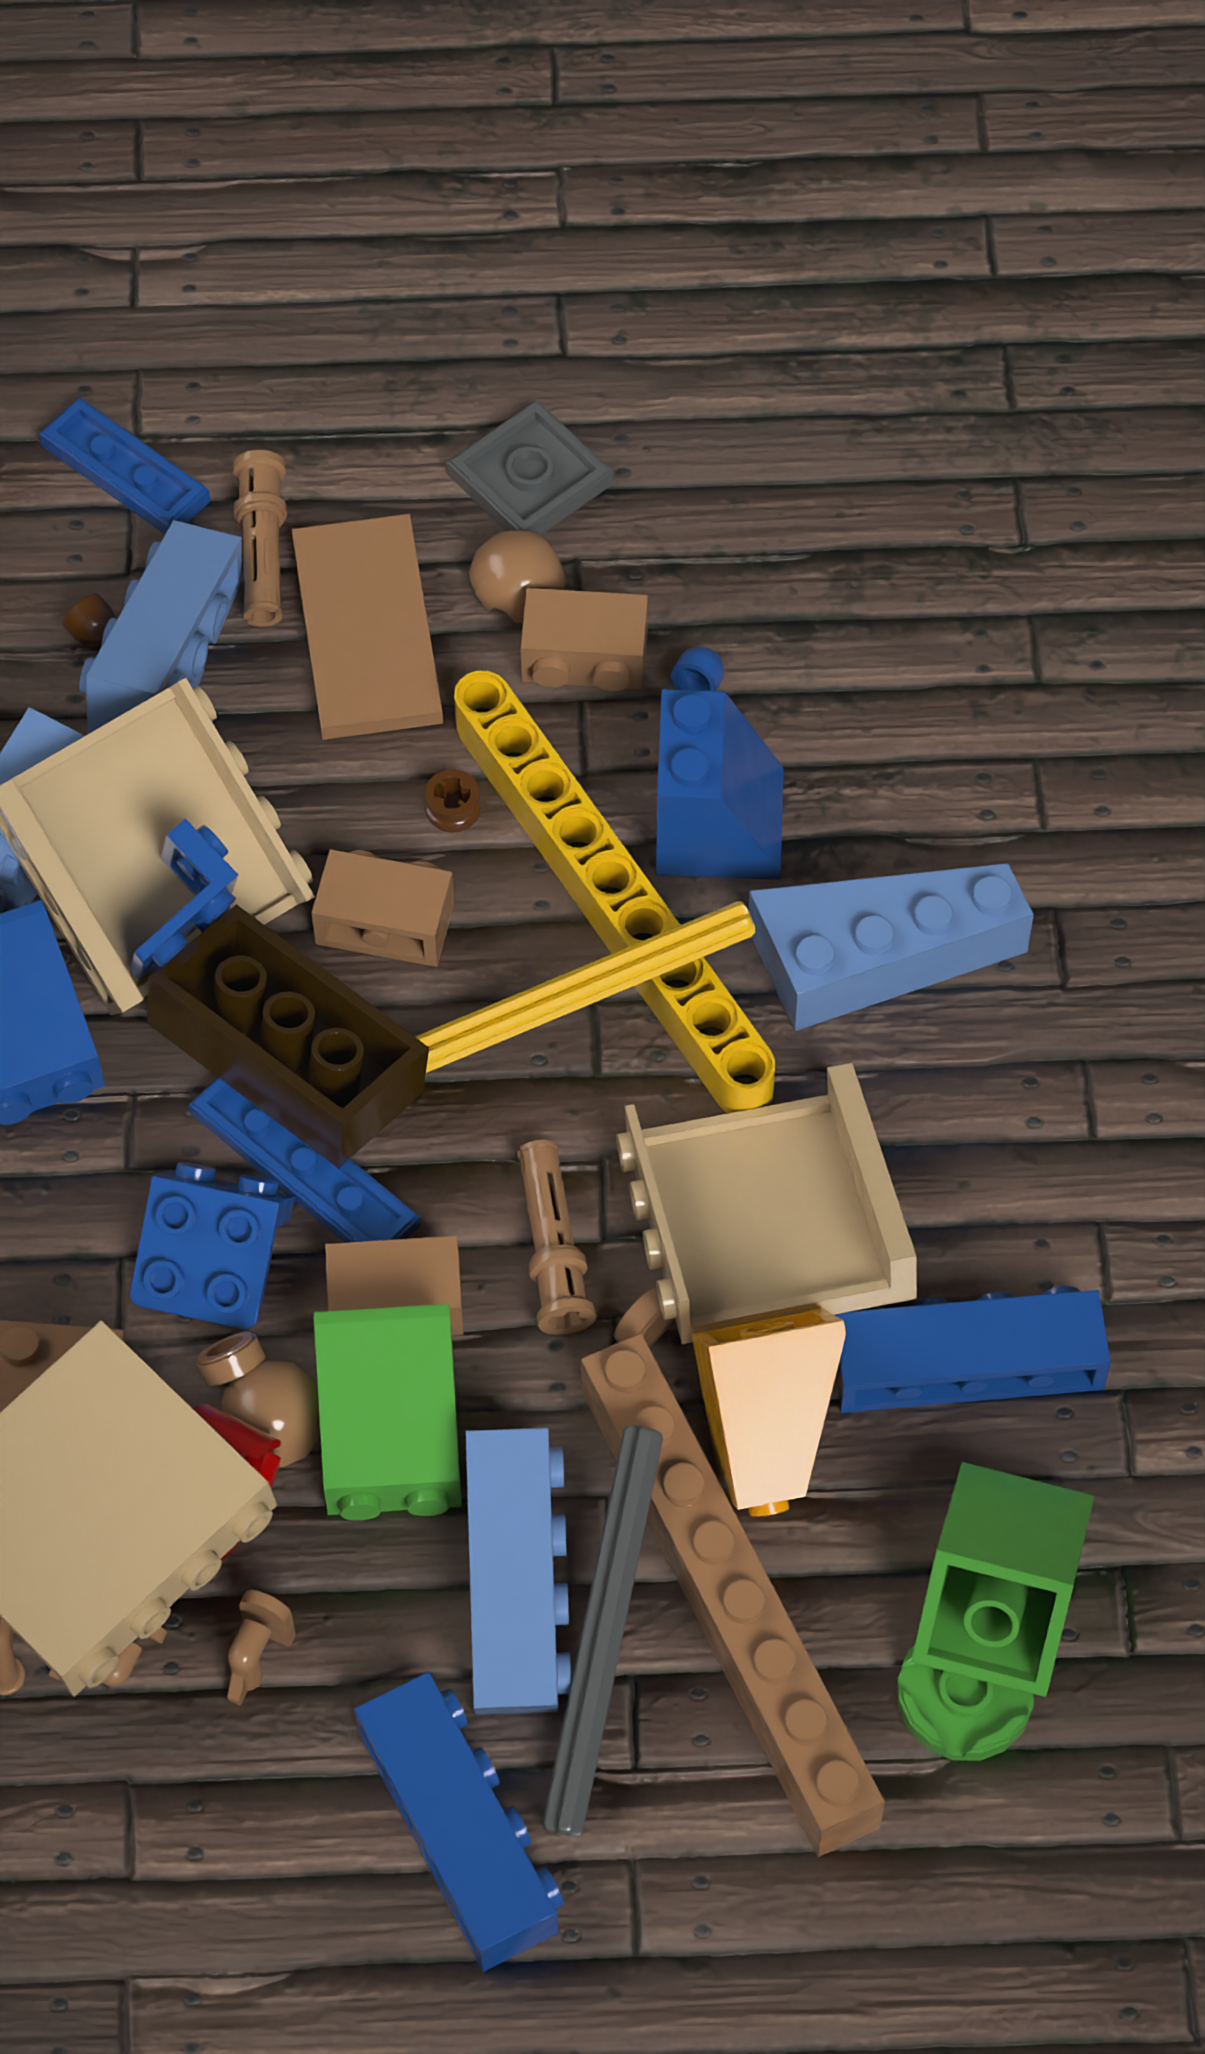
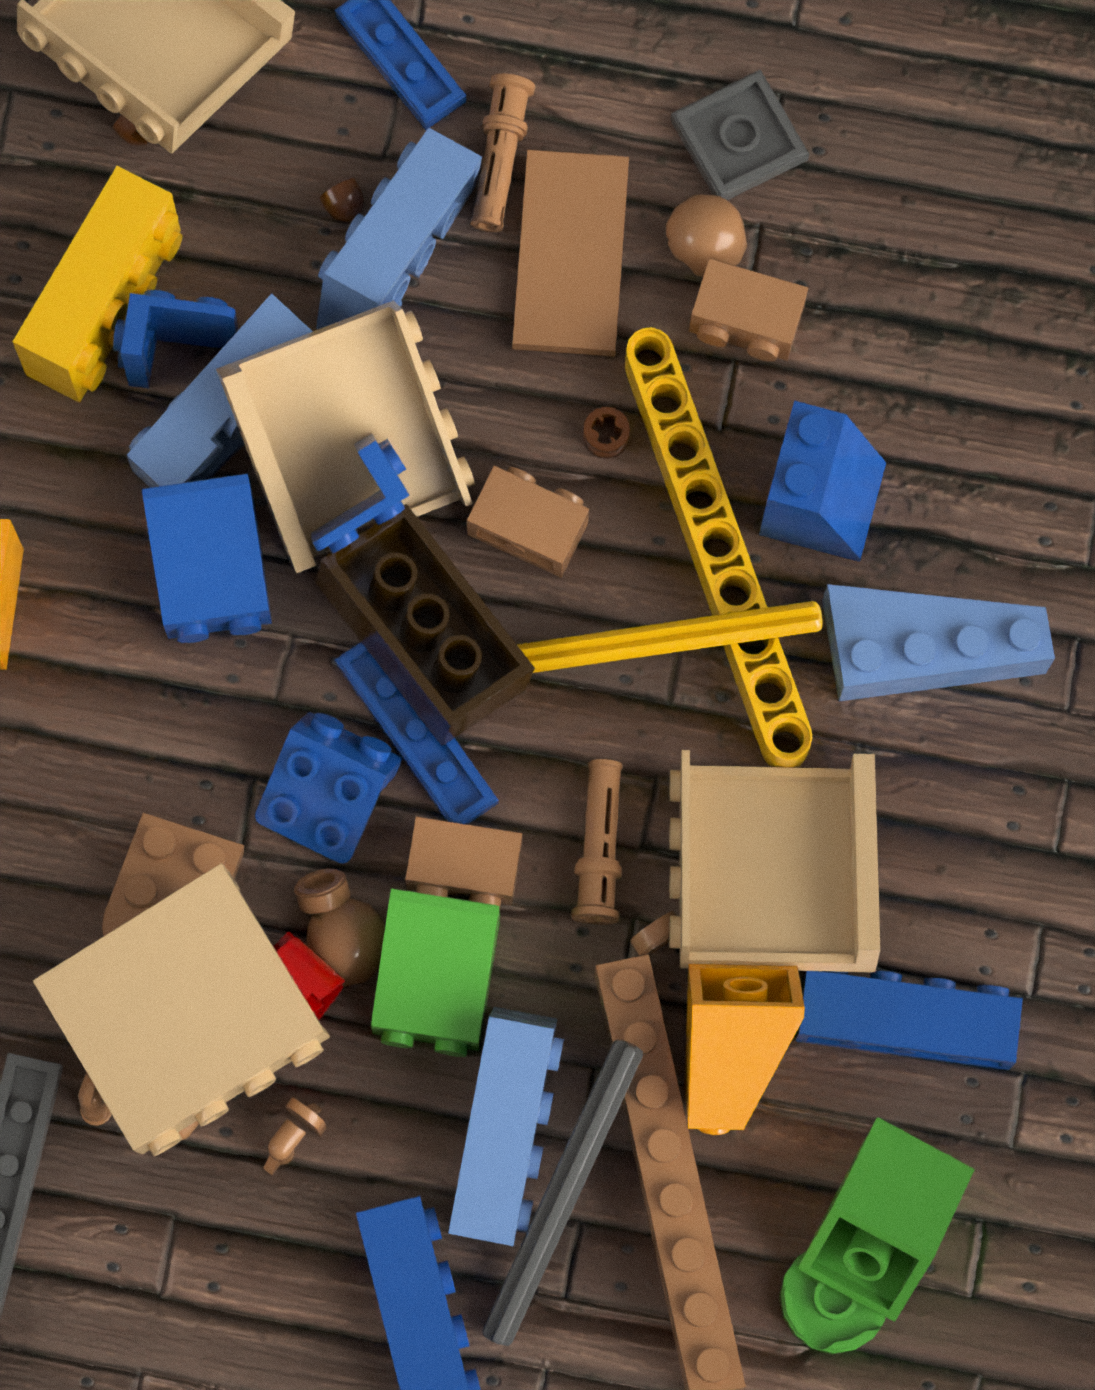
camera: 10 degrees right, 15 degrees up
blue hinge [671,647,724,691] -> none

